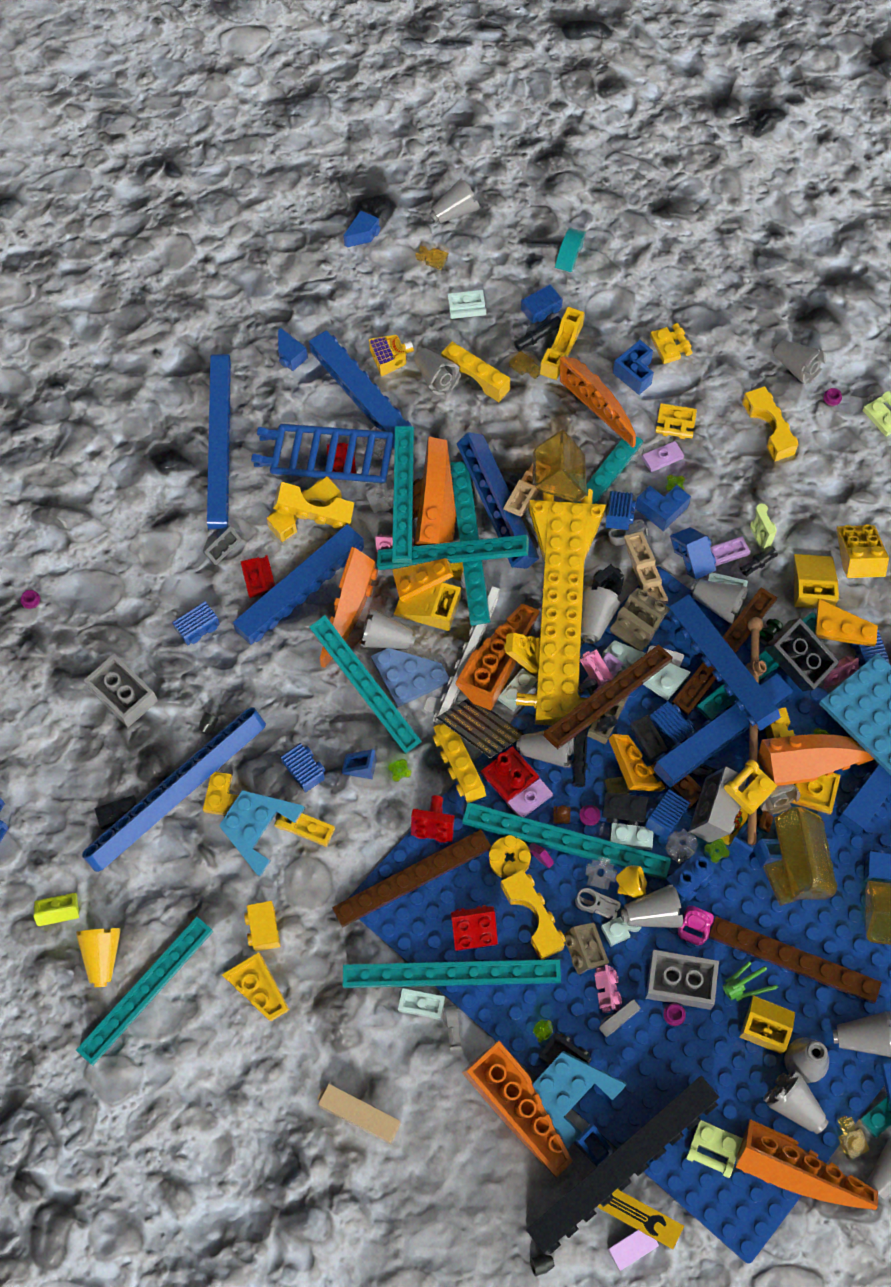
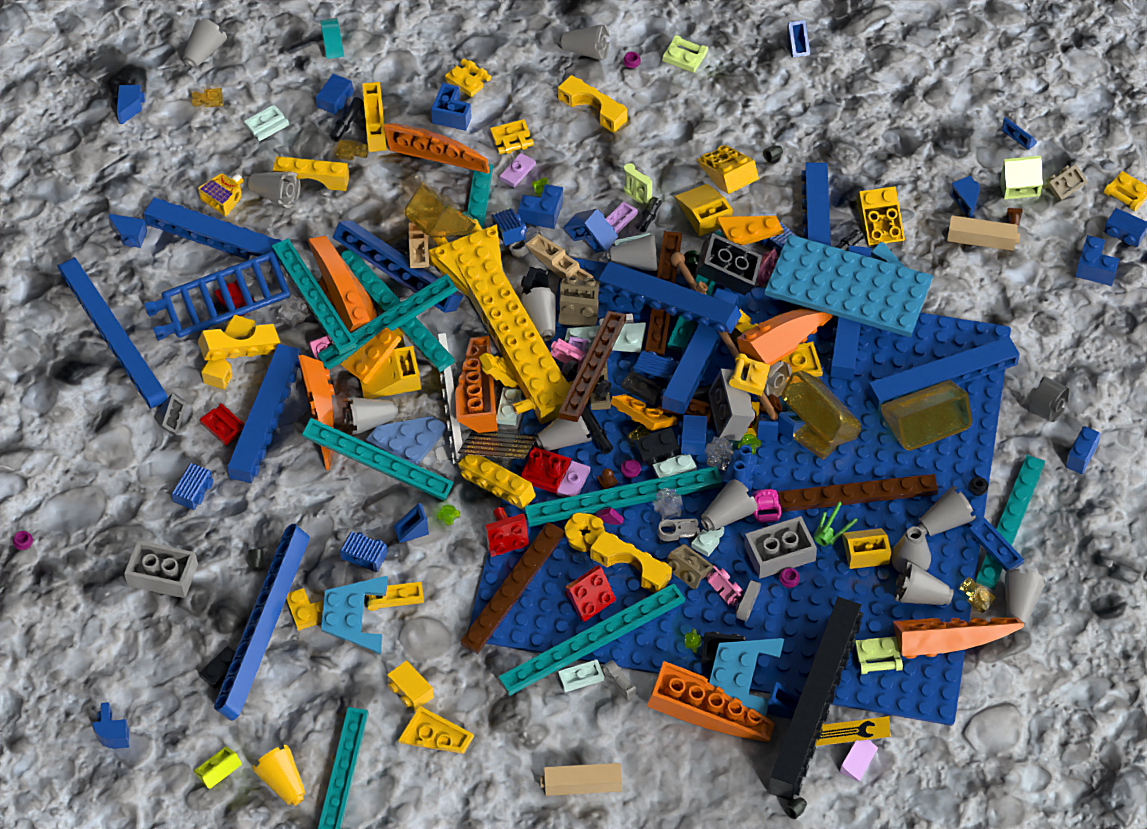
camera: 30 degrees left, 10 degrees down
yellow piece [616,865,647,898] -> none

